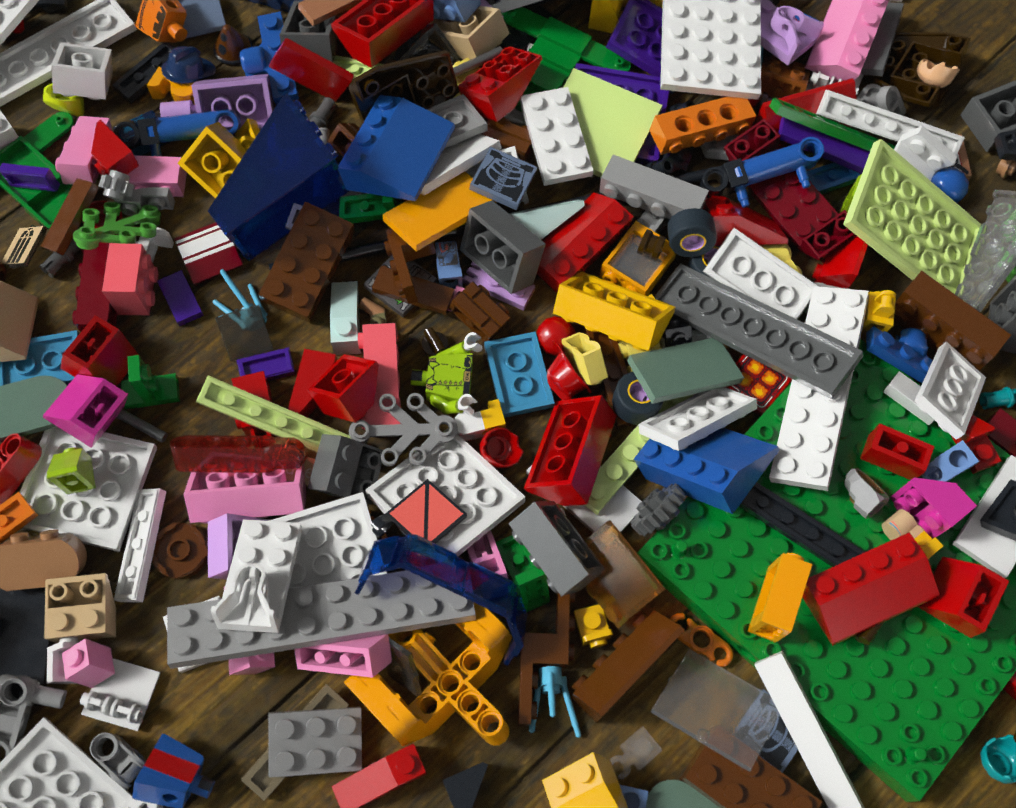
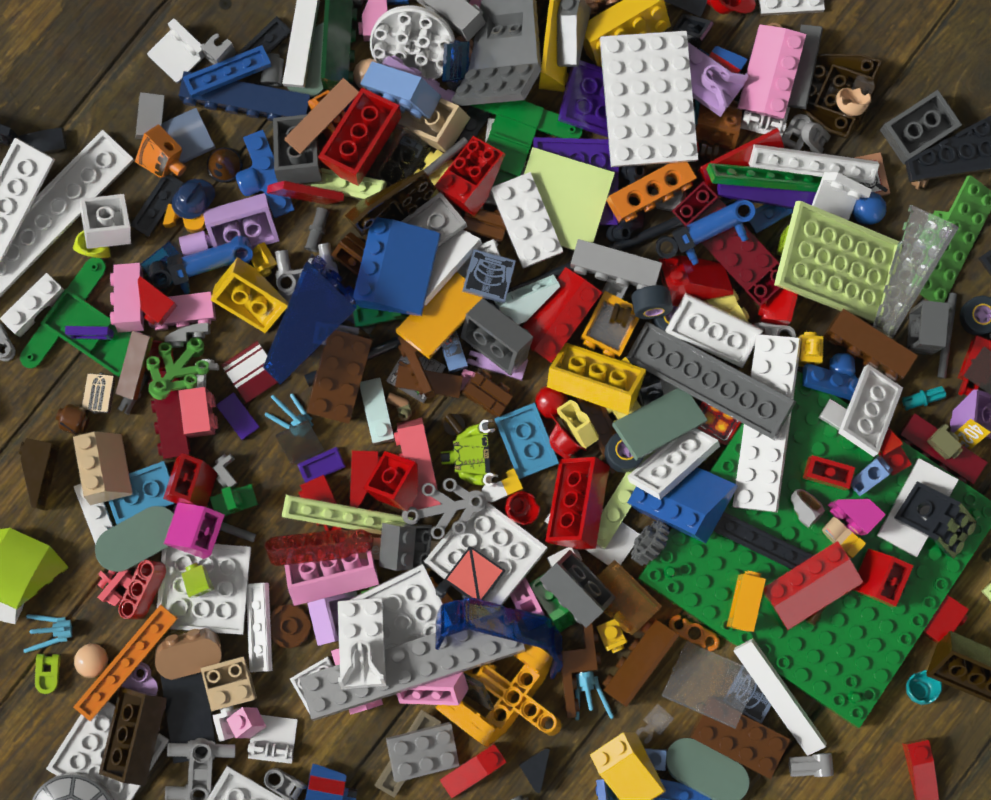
camera: 10 degrees left, 15 degrees up
light grey gear [99,170,135,202] -> none
none -> light grey bracket [213,454,238,488]

